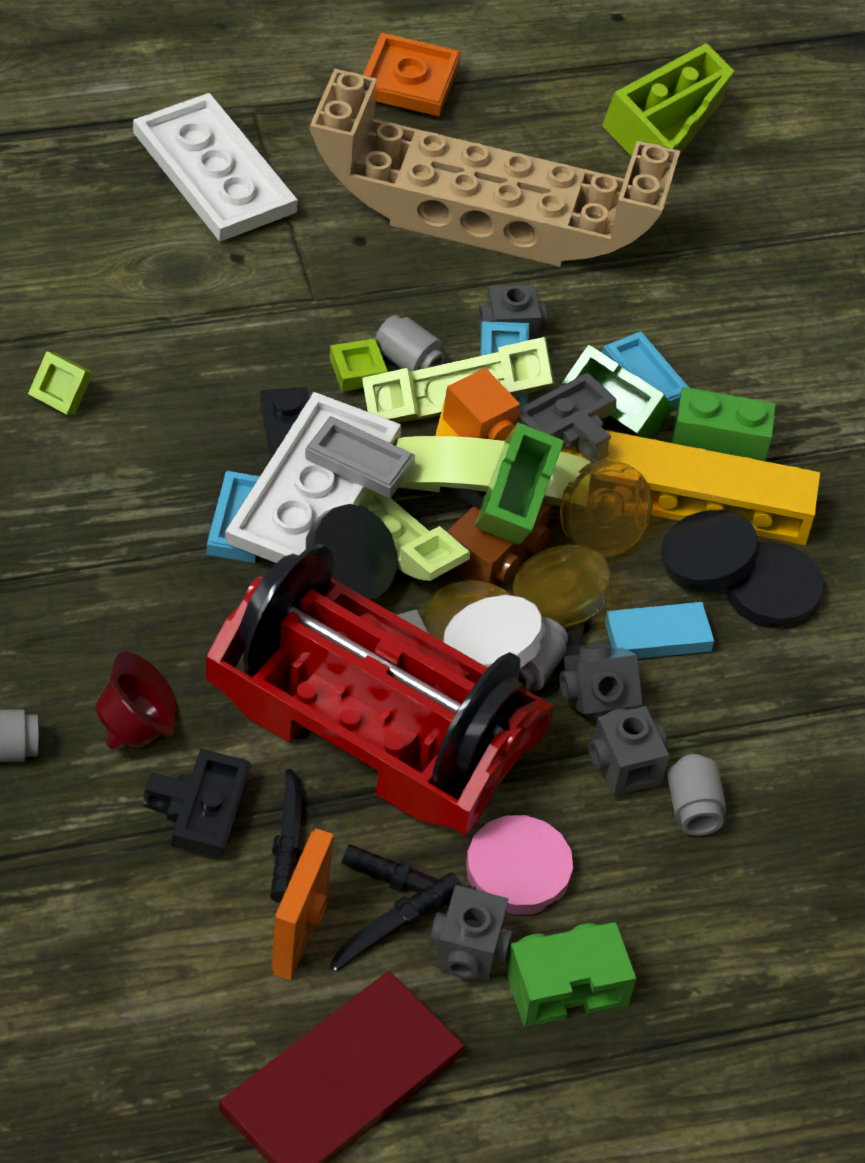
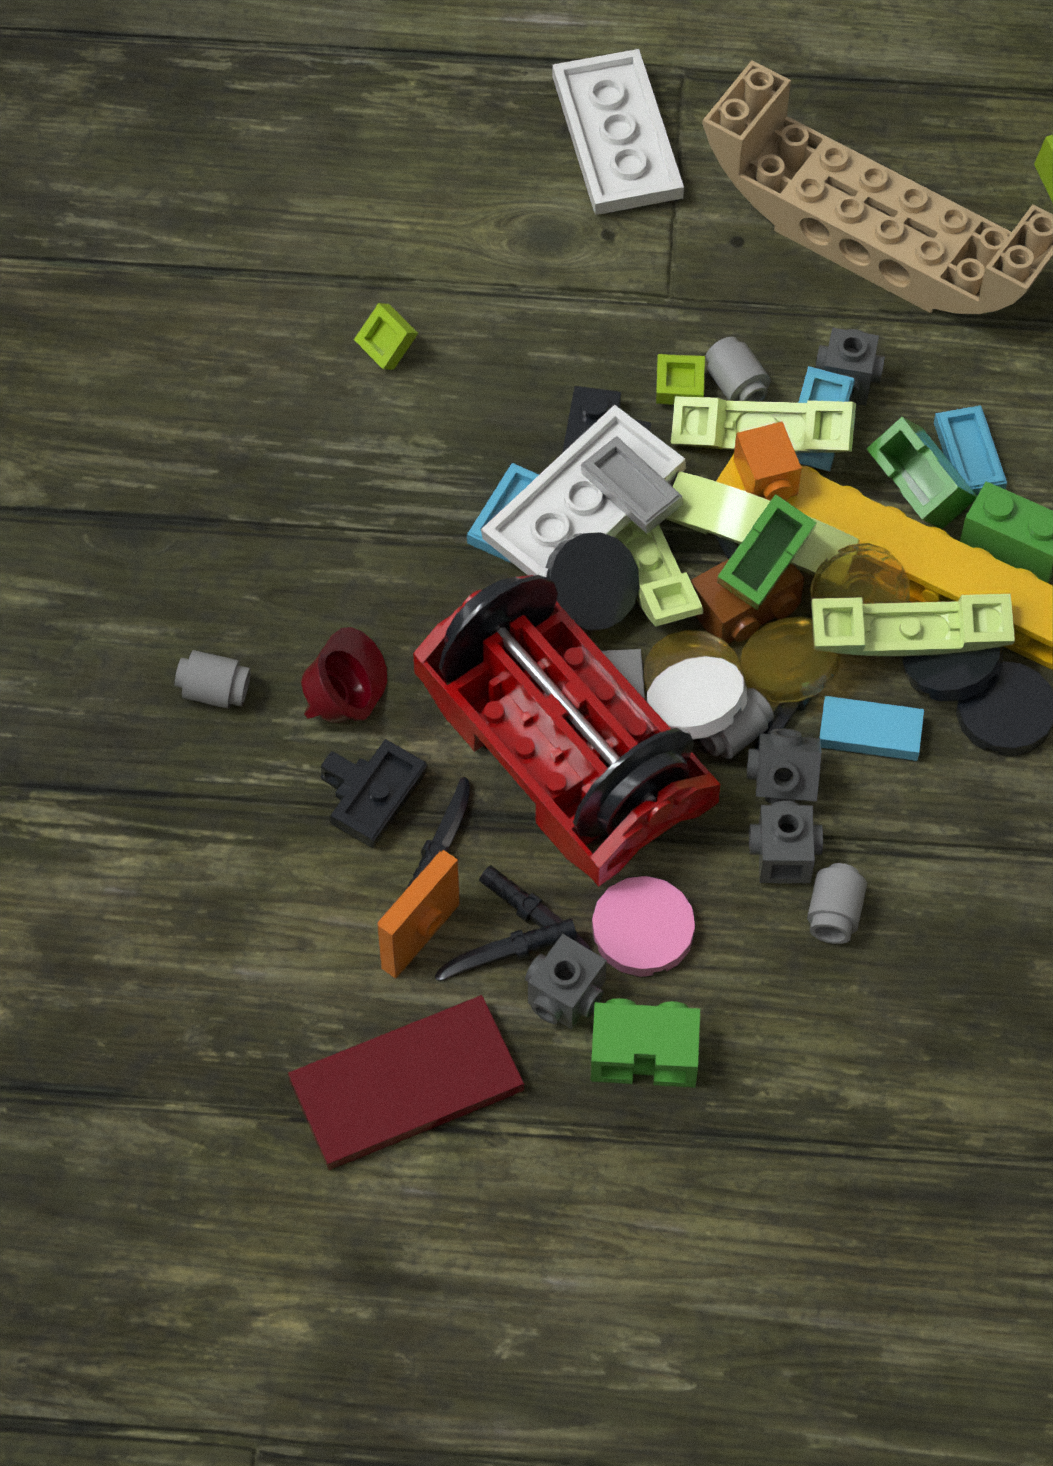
camera: 25 degrees right, 10 degrees up
orange plate [363,33,461,116] -> none
dark grey hinge [518,373,617,464] -> none
none -> yellowish green slope [811,594,1015,656]

